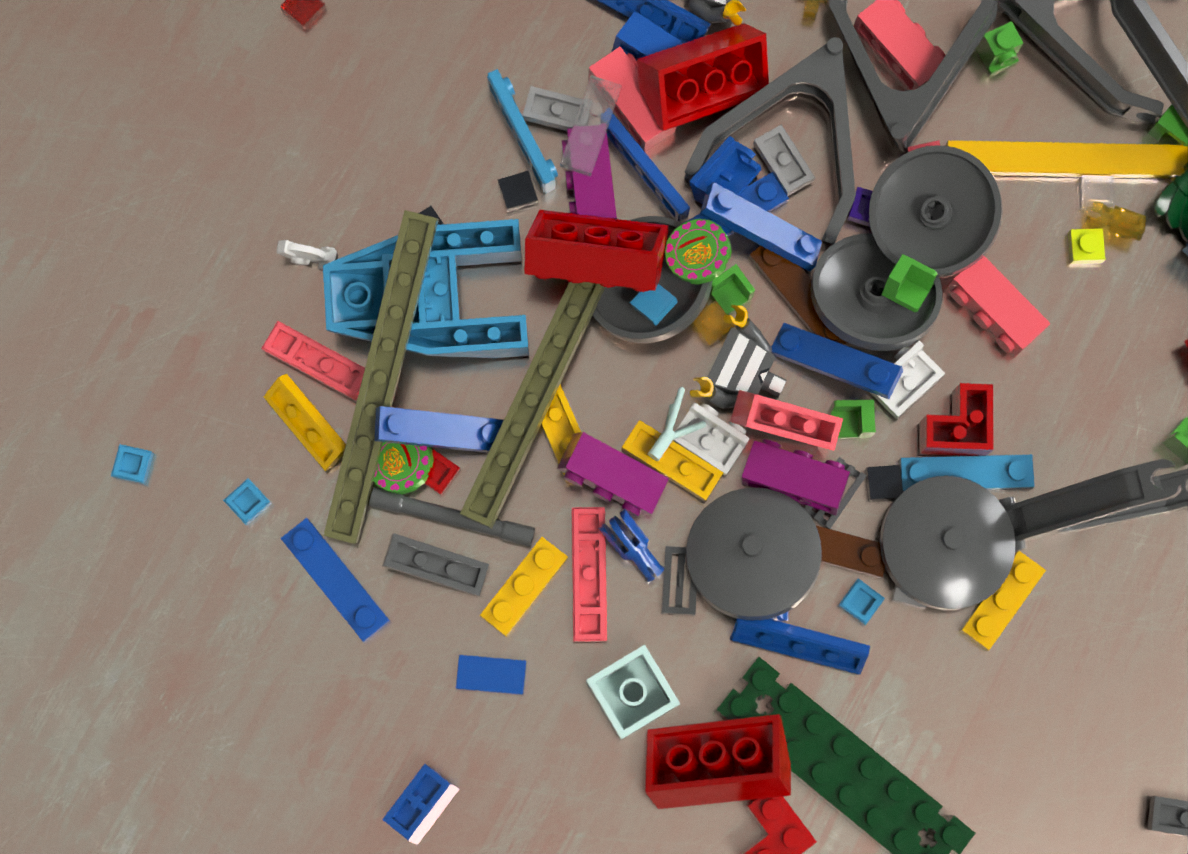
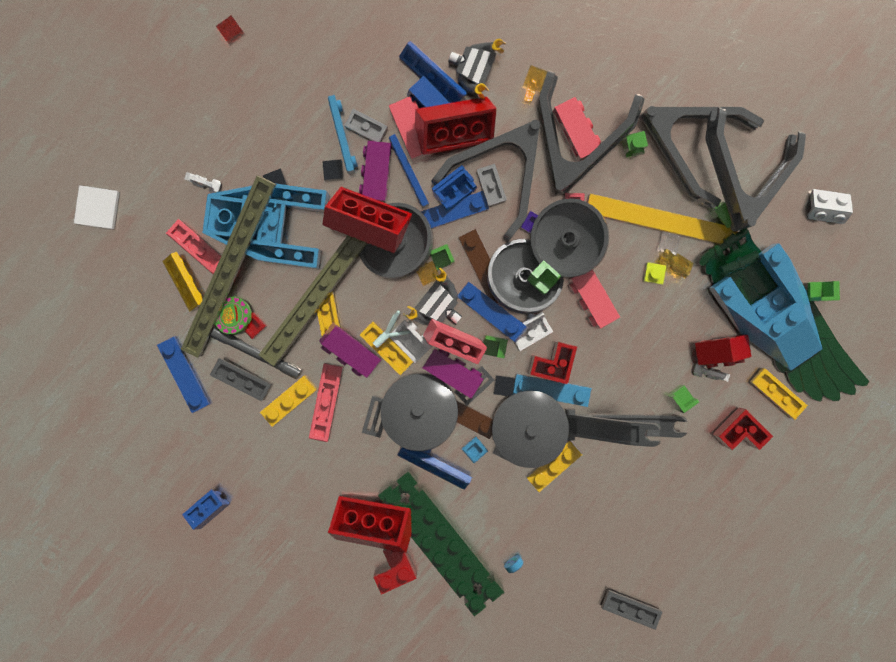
camera: 15 degrees right, 10 degrees up
dark azure tile [111,444,154,485] -> none
dark azure tile [223,478,272,526] -> none
plate [375,406,504,453] -> none
blue tile [456,655,527,695] -> none
clear tile [560,75,622,177] -> none
light aqua brick [586,645,680,741] -> none
blue arm [598,509,664,582] -> none
dark azure tile [630,284,678,326] -> none
bright green tile [665,219,732,285] -> none
plate [700,182,822,271] -> none
none -> white tile [74,185,119,230]
none -> dark azure tile [504,555,524,573]

